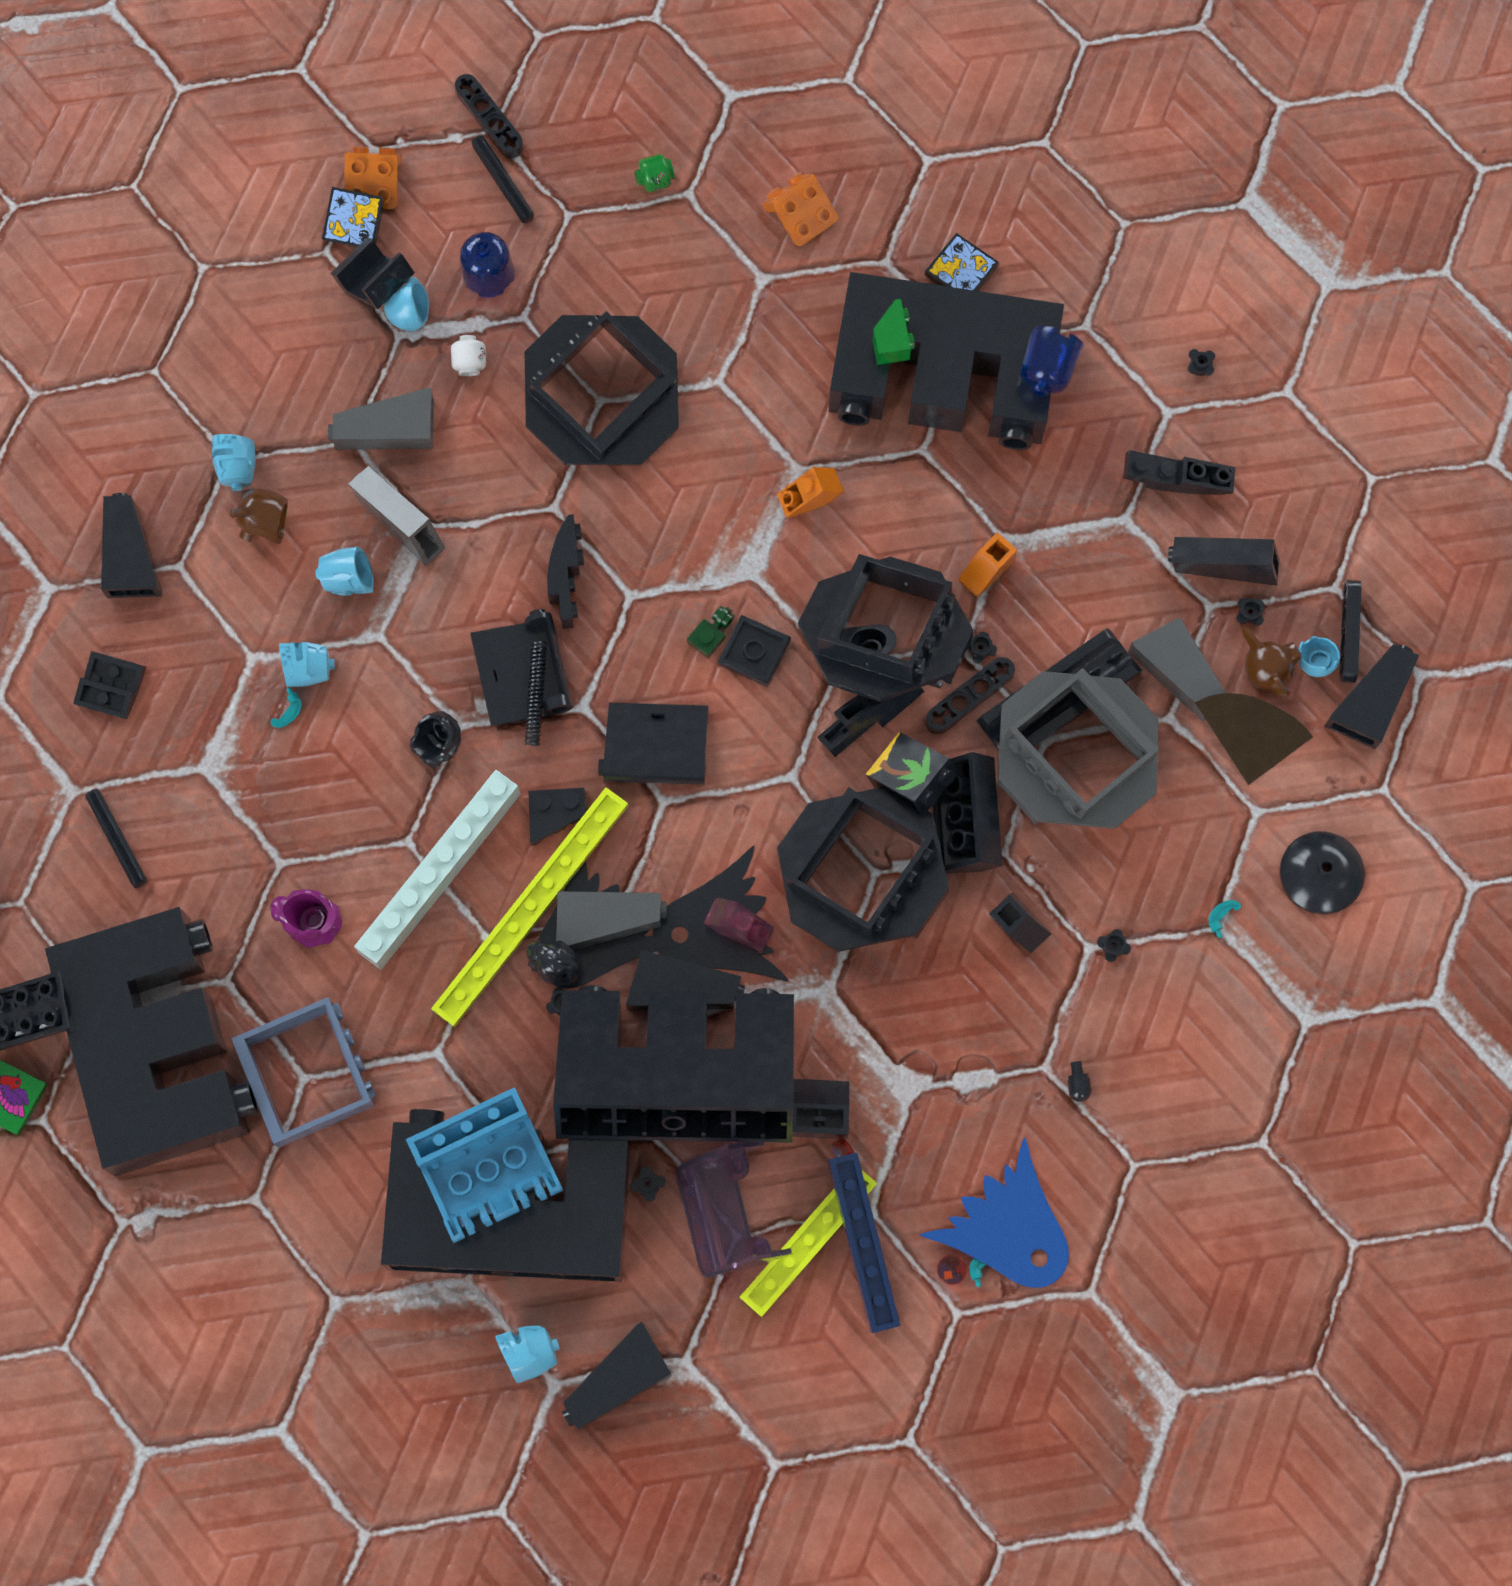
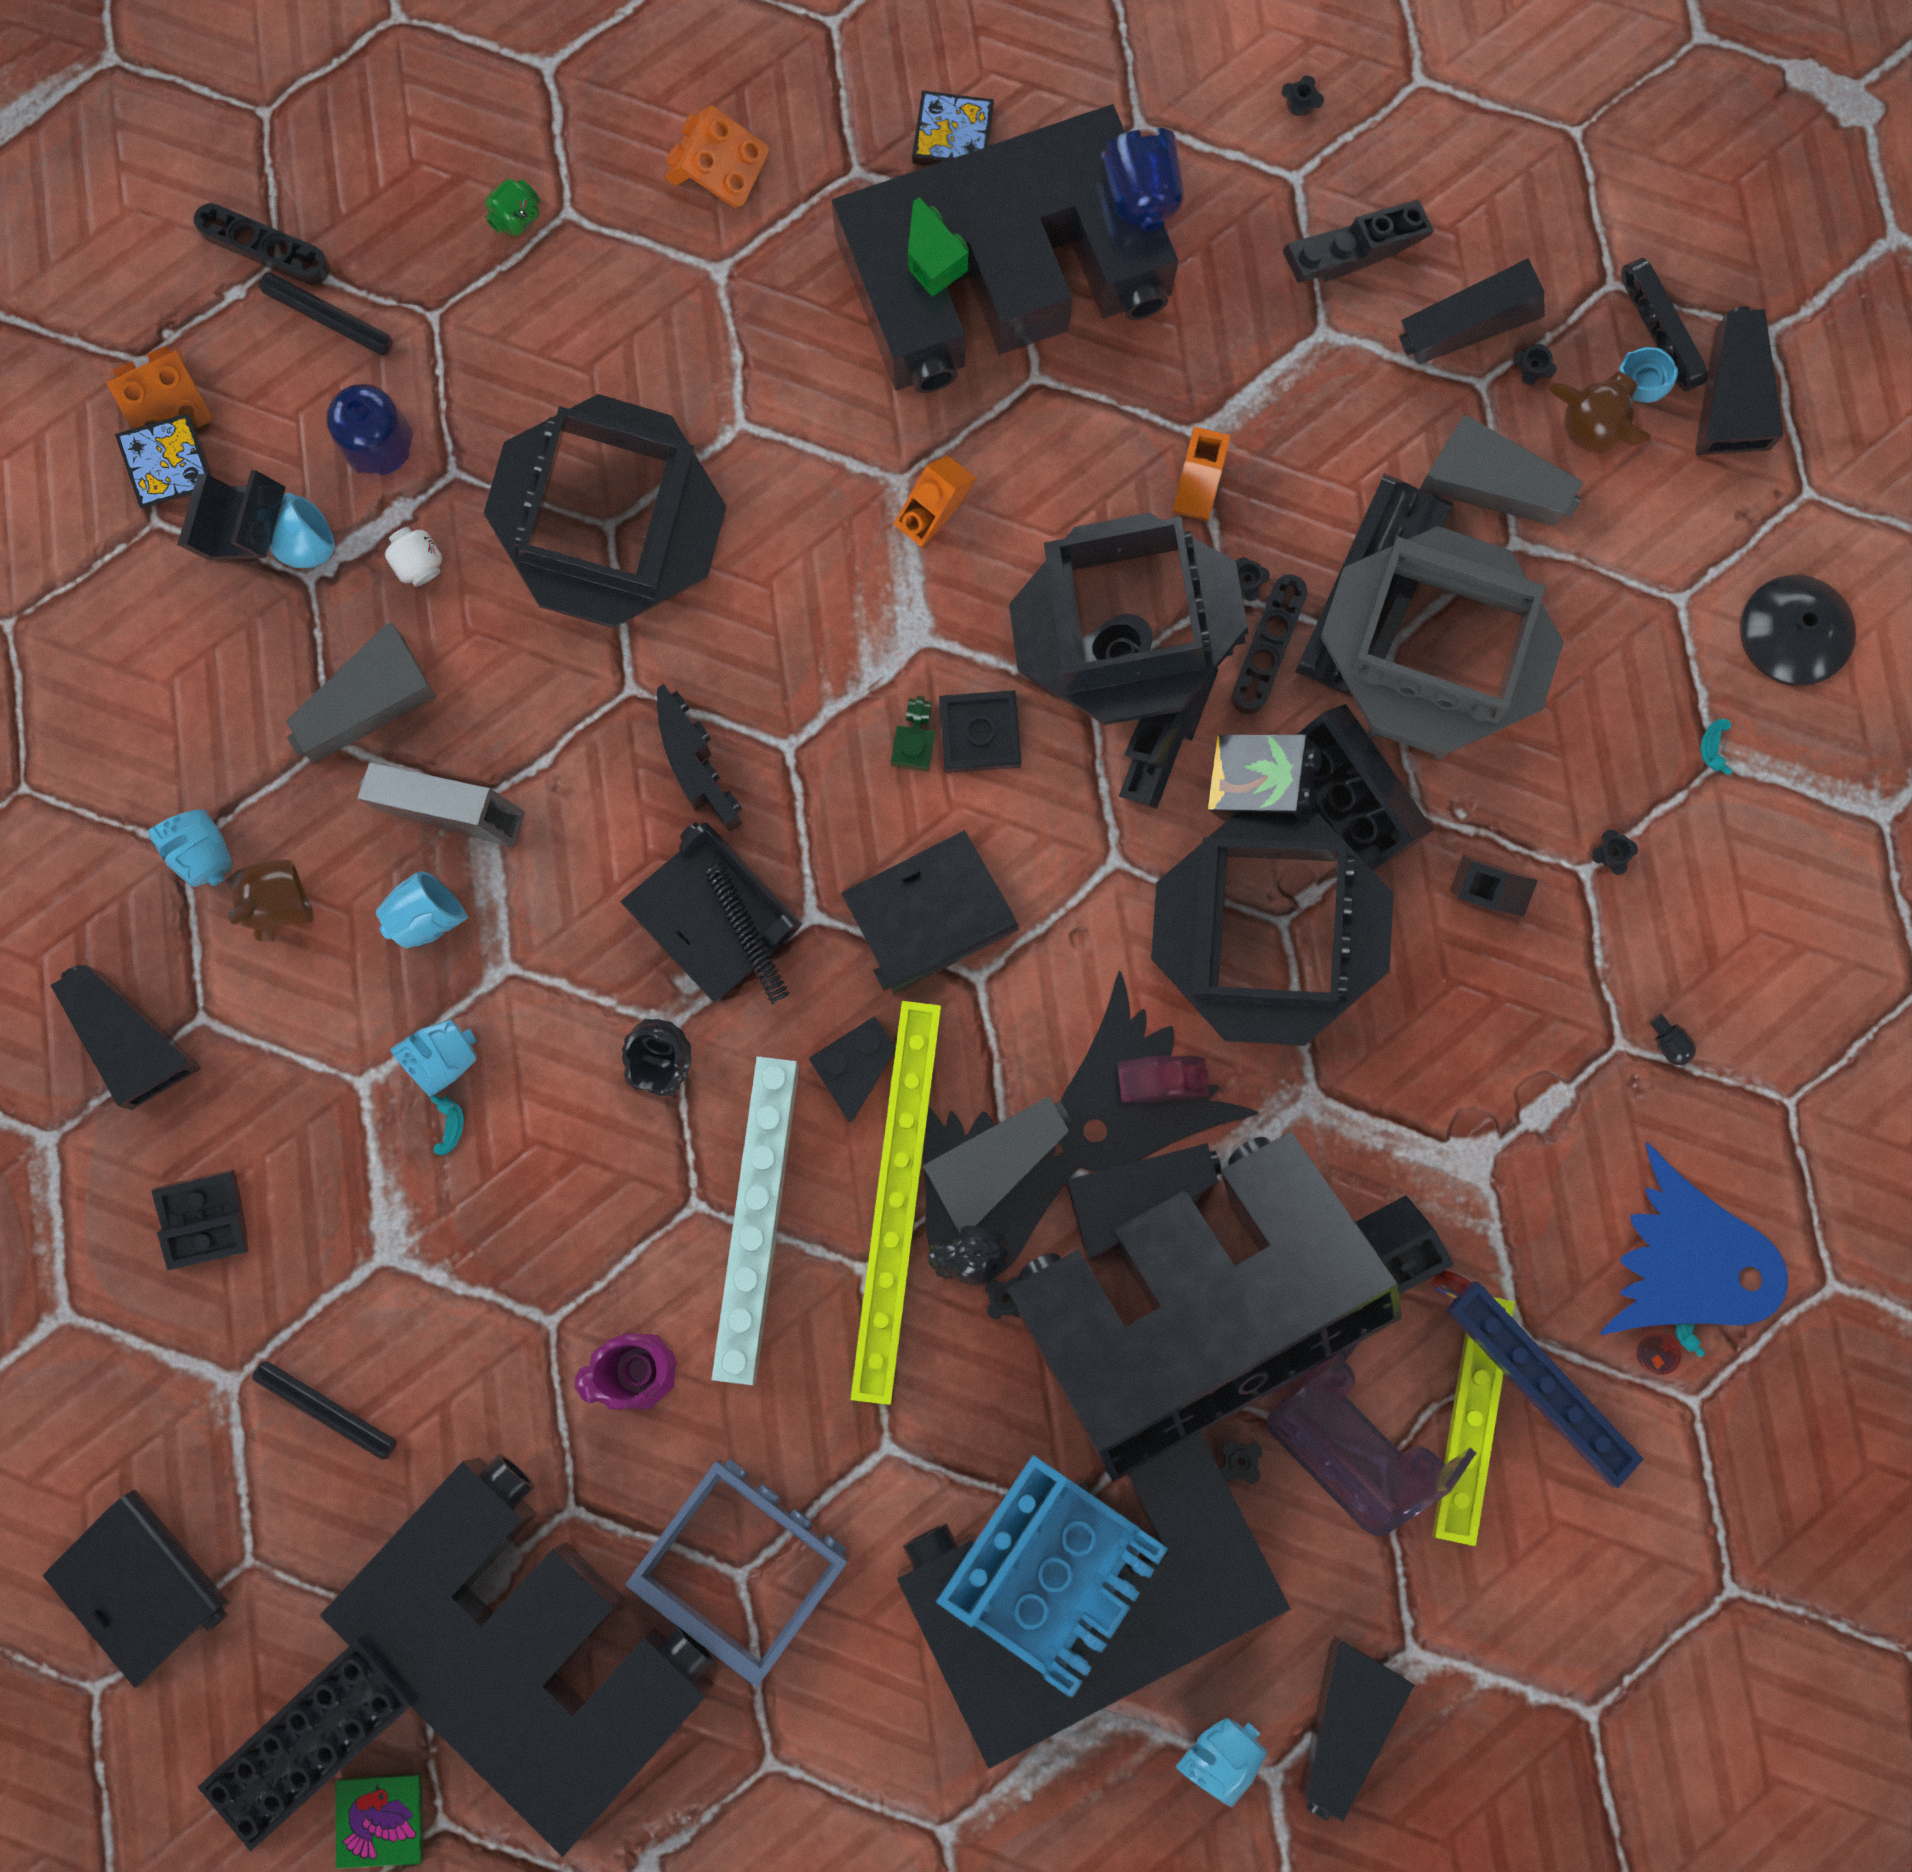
camera: 30 degrees left, 5 degrees up
dark brown sticker [1195,693,1313,785] -> none

